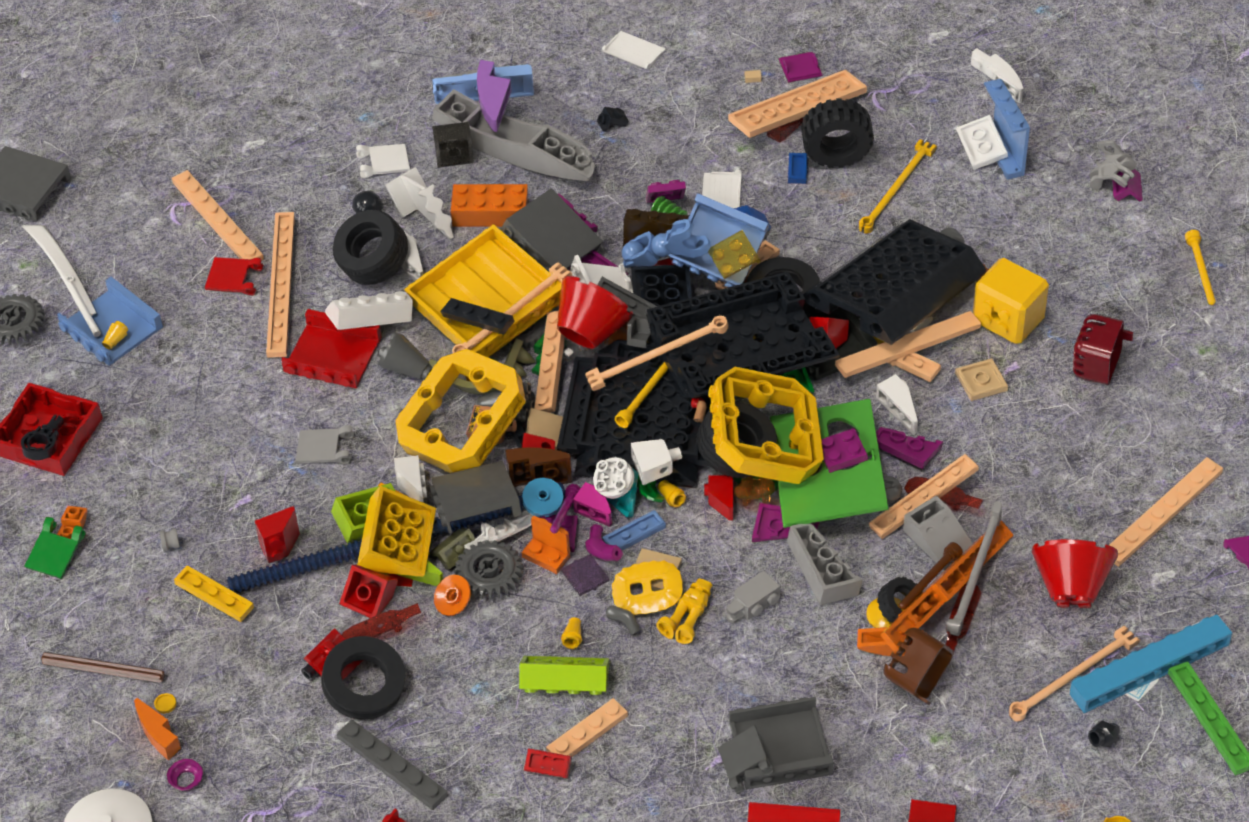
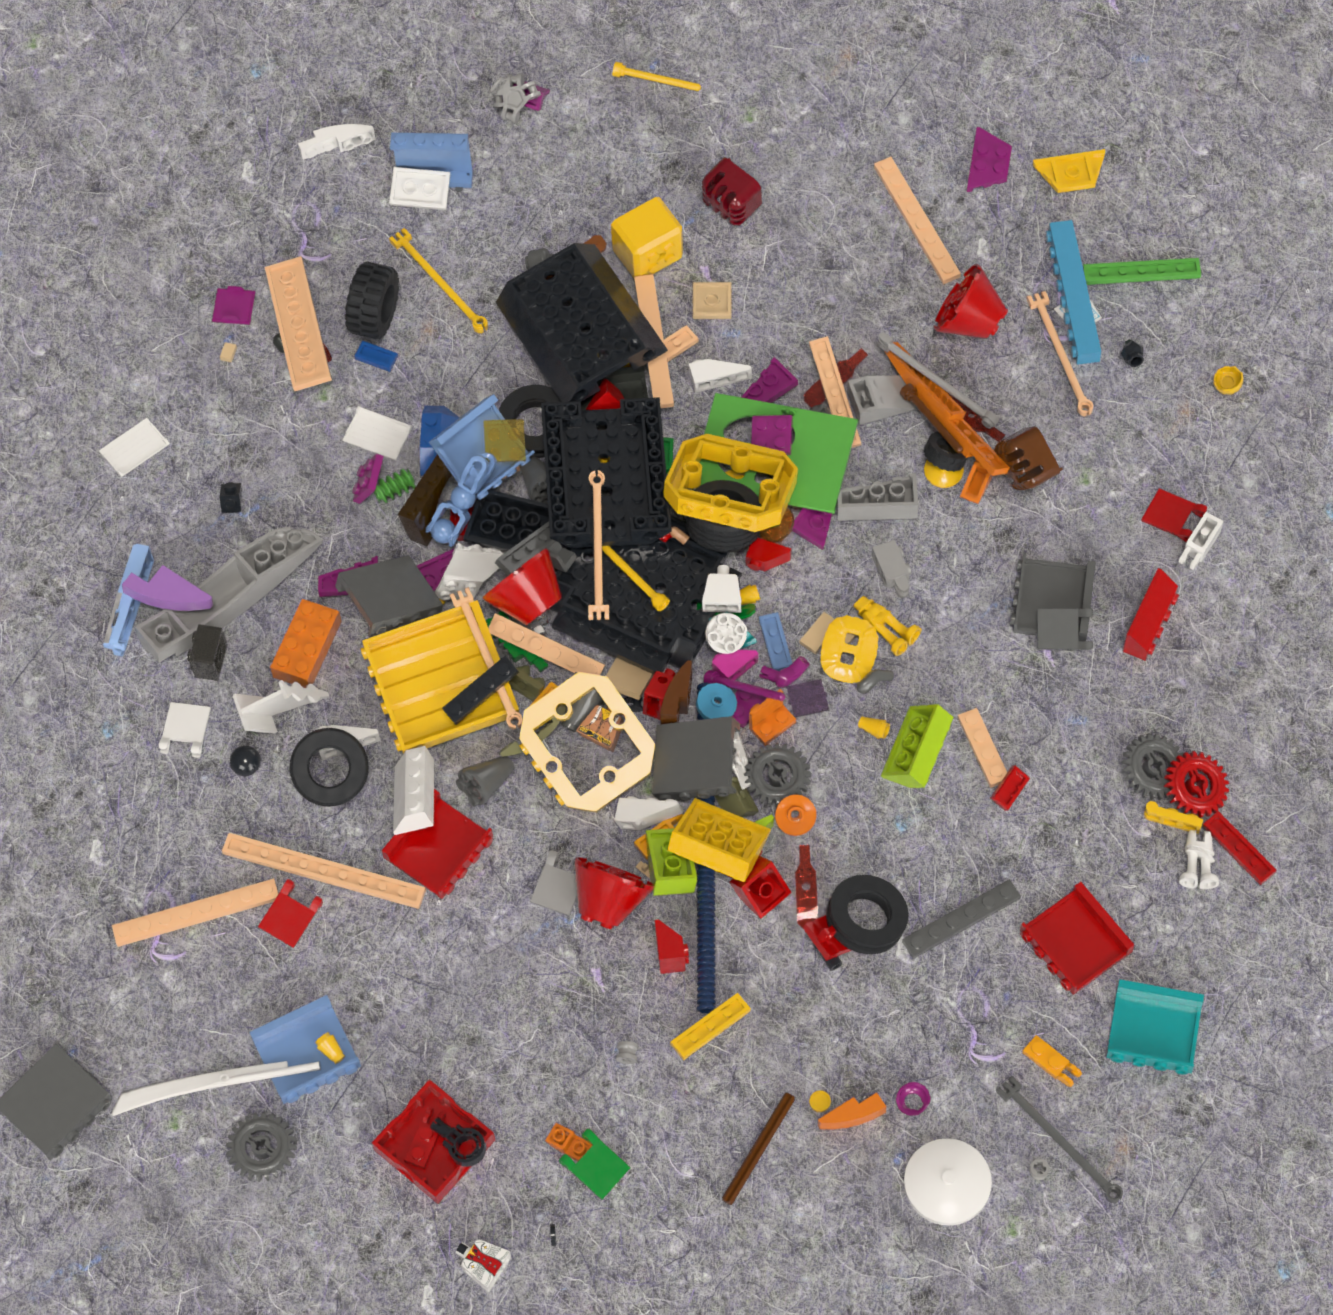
camera: 70 degrees left, 15 degrees up
none -> red cone [574,857,655,930]

